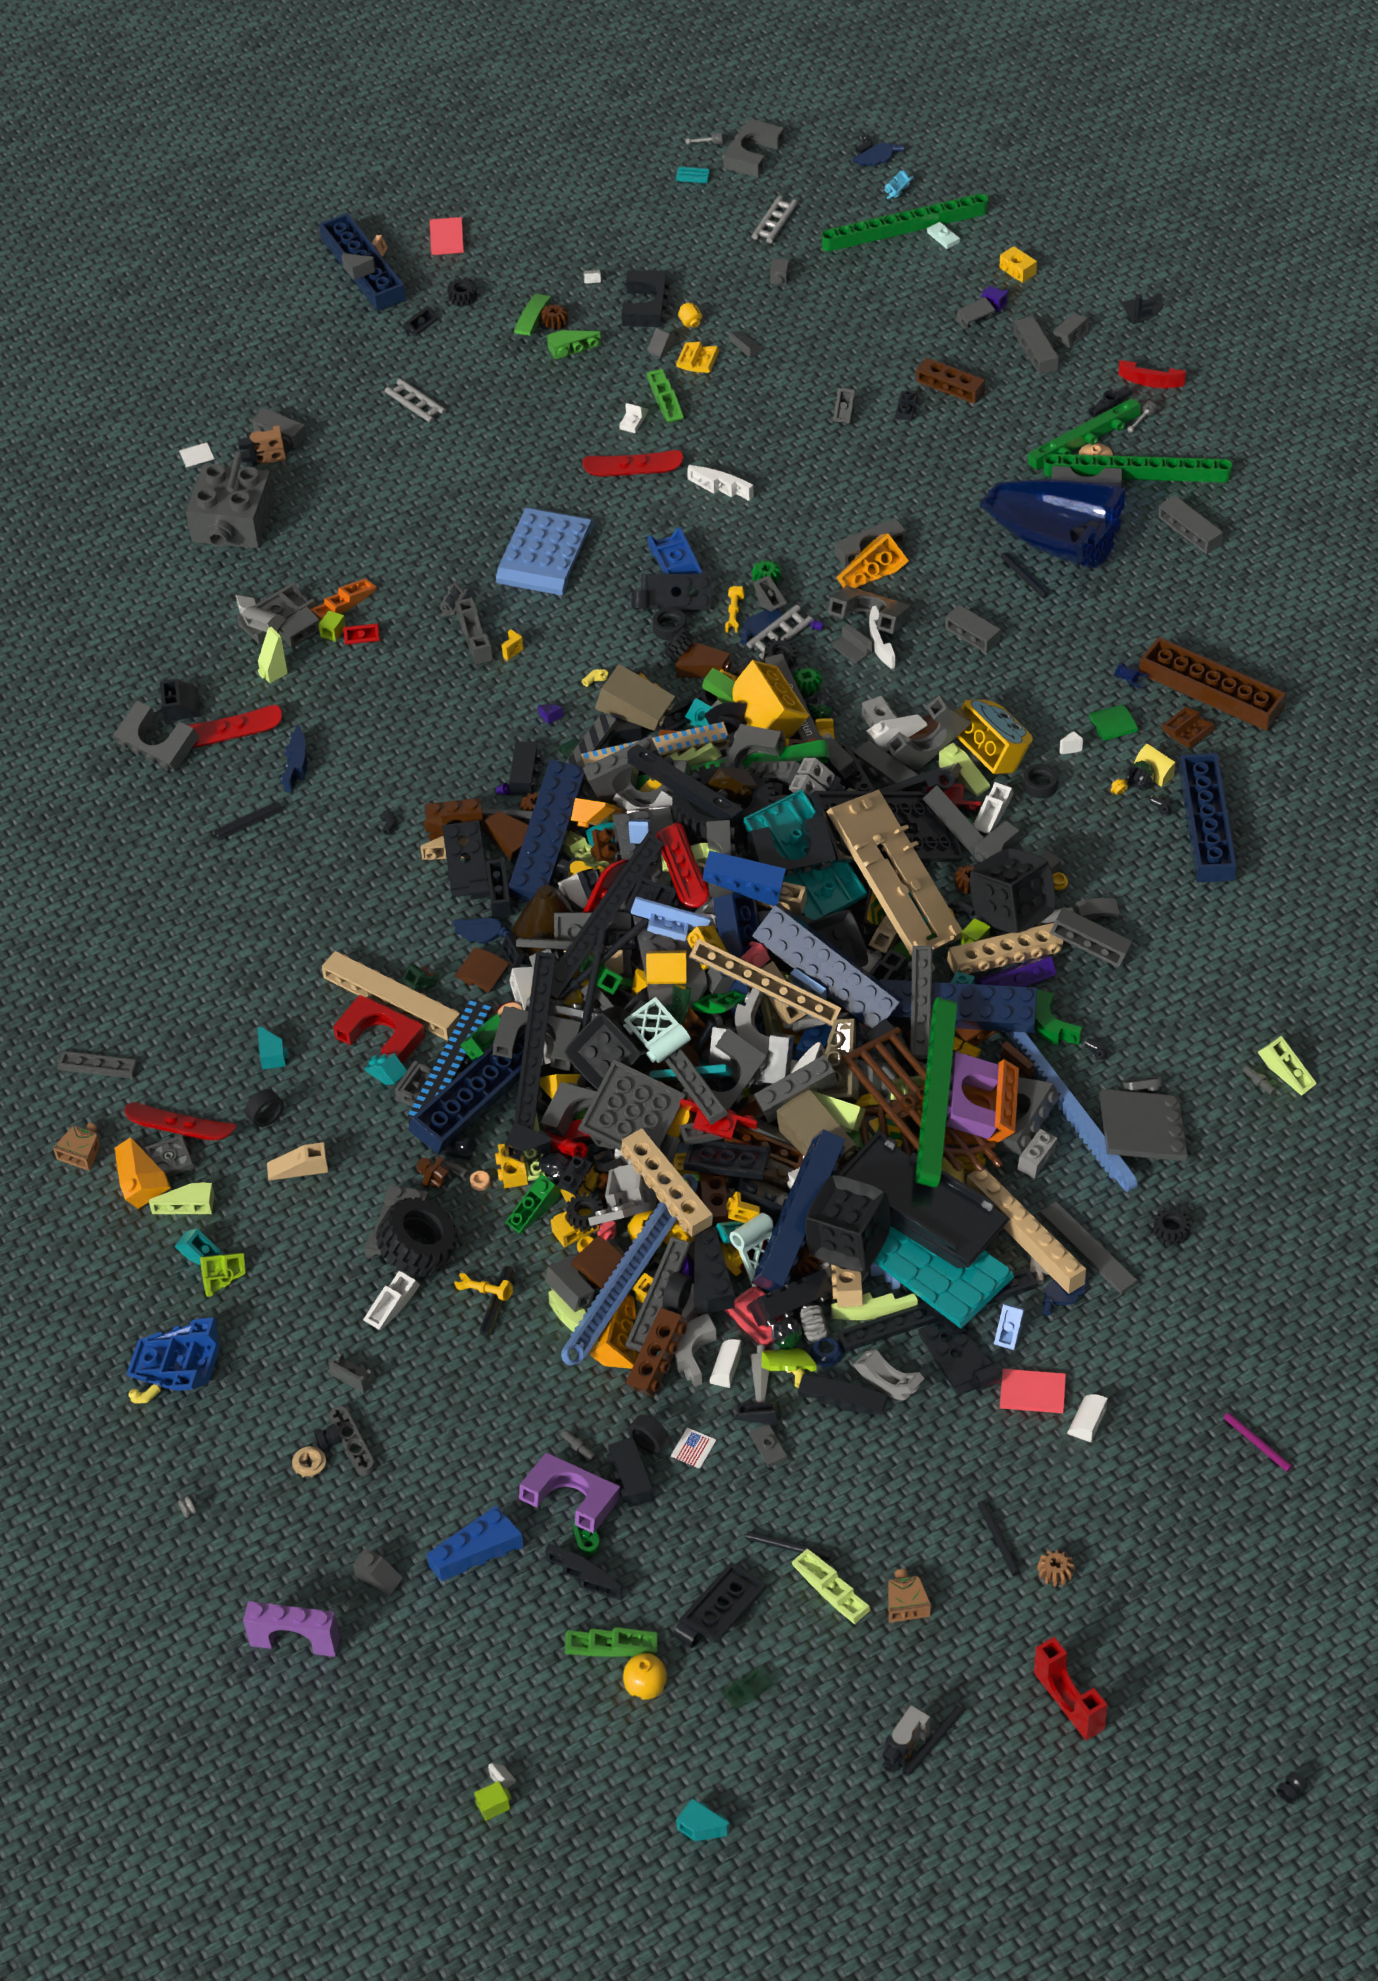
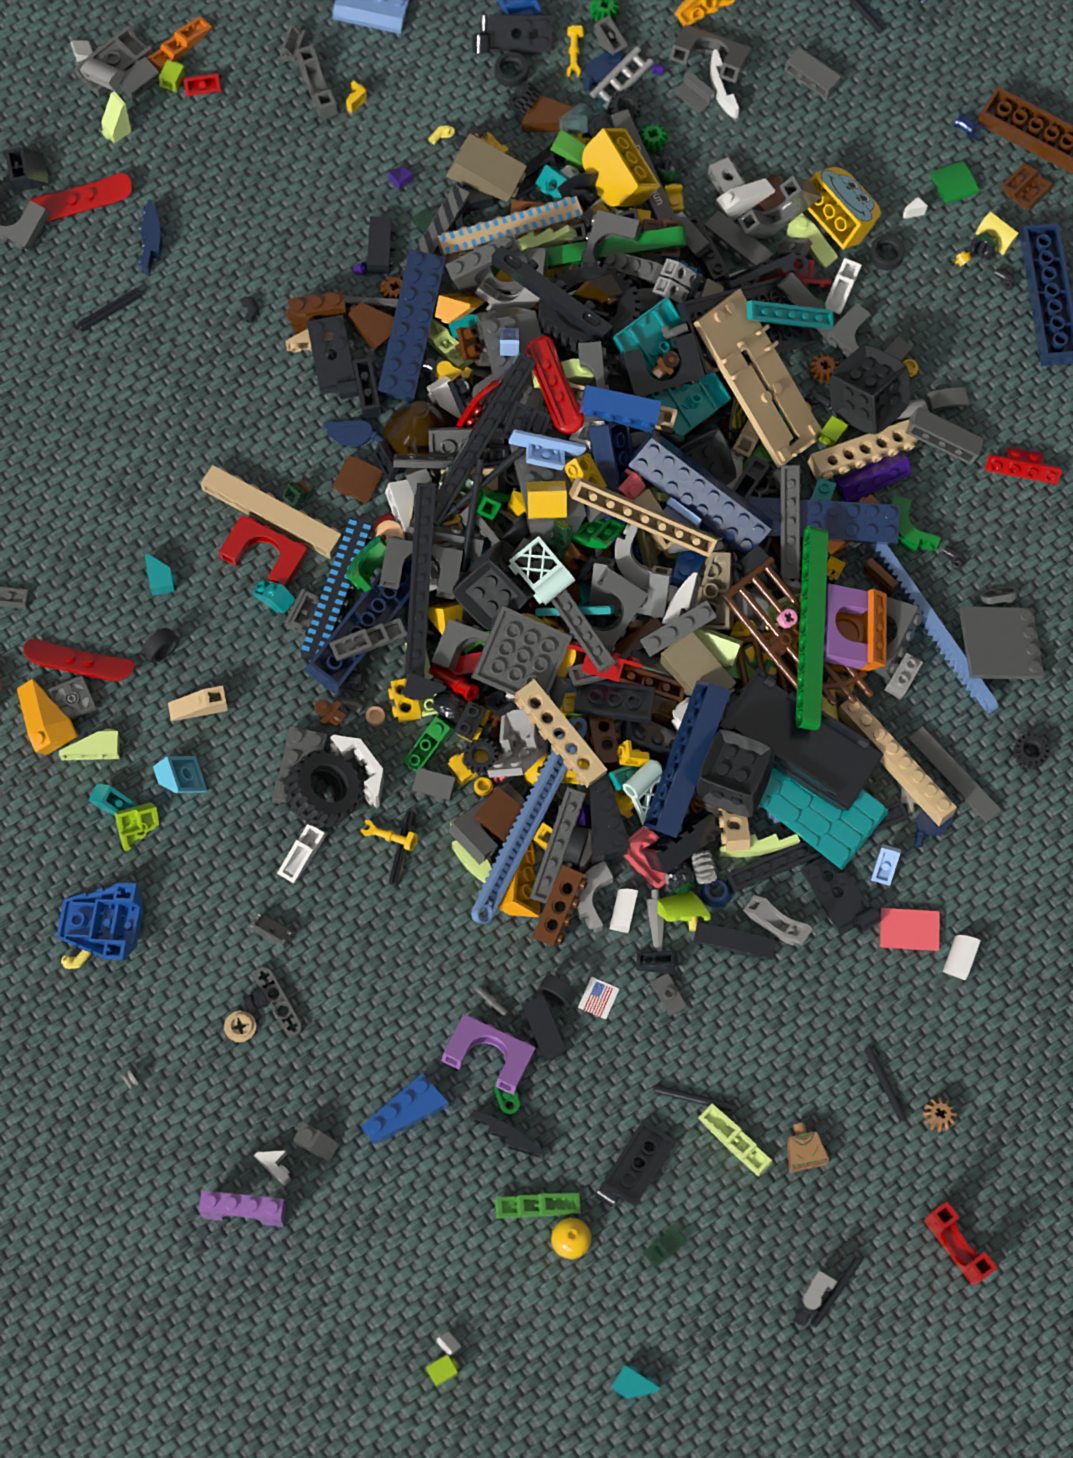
camera: 10 degrees left, 20 degrees up
none -> medium azure slope [153,756,207,793]
none -> white slope [254,1151,290,1185]
none -> dark grey slope [329,618,407,661]
none -> white slope [330,735,384,808]
none -> dark grey brick [412,768,456,803]
none -> clear light blue slope [559,103,588,134]
none -> reddish brown hips [651,351,679,379]
none -> dark grey arm [661,323,689,339]
none -> teal plate [747,300,833,329]
none -> bright pink bush [778,609,797,628]
none -> red bracket [985,447,1062,484]

